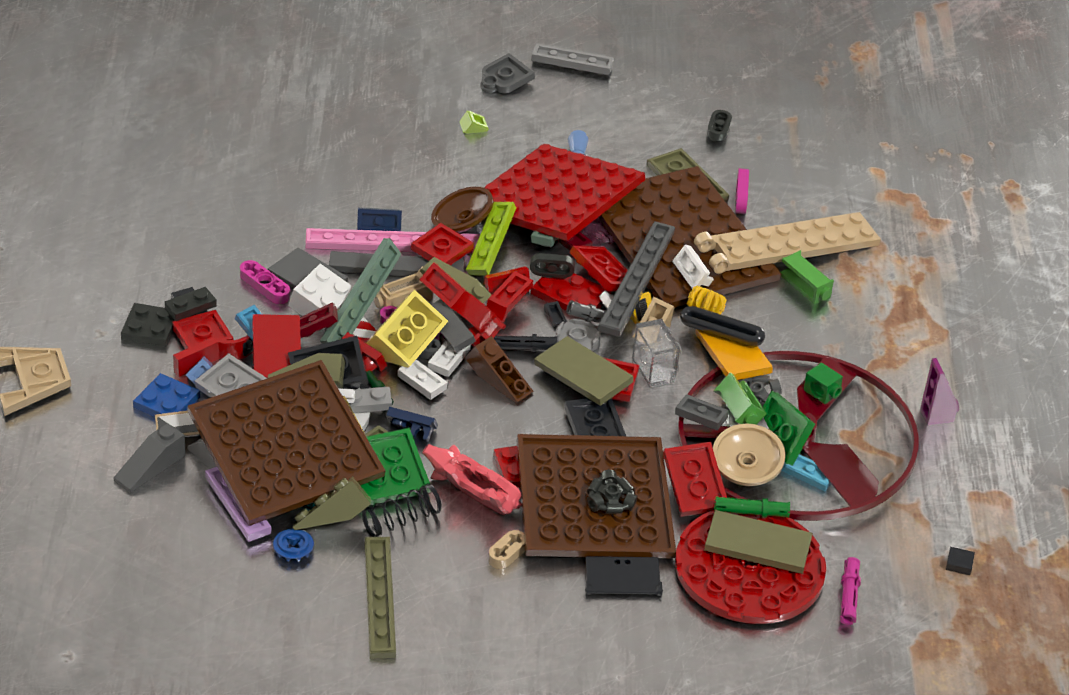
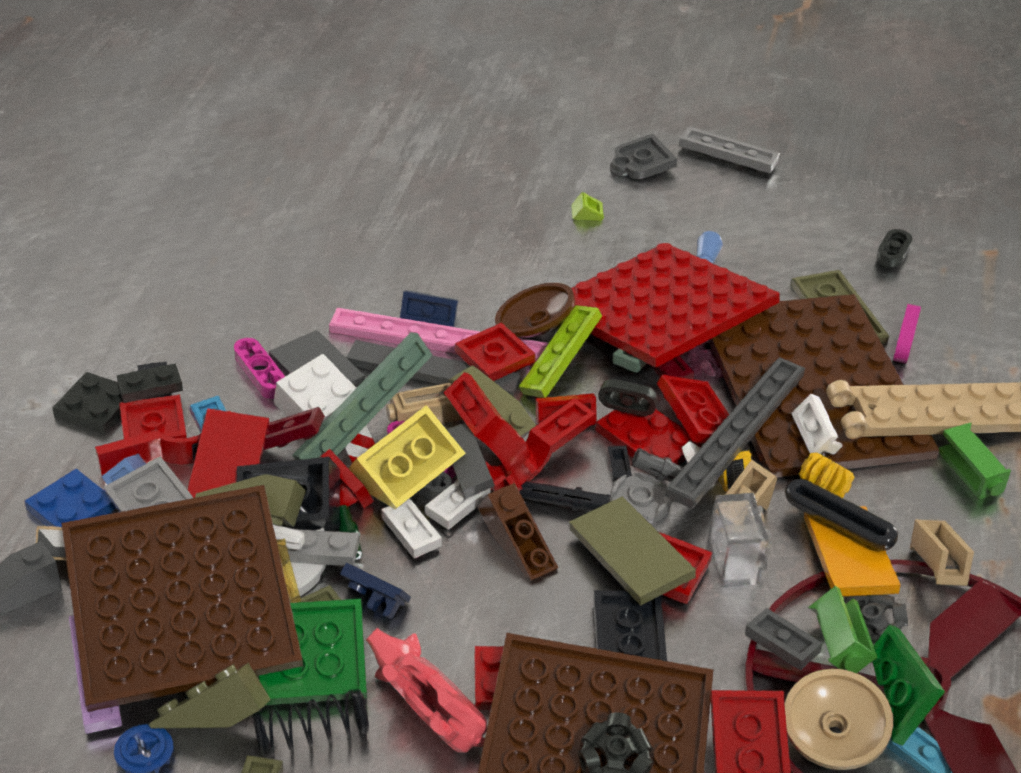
camera: 15 degrees right, 0 degrees up
green brick [804,362,843,404] -> none
none -> tan window [910,519,974,586]

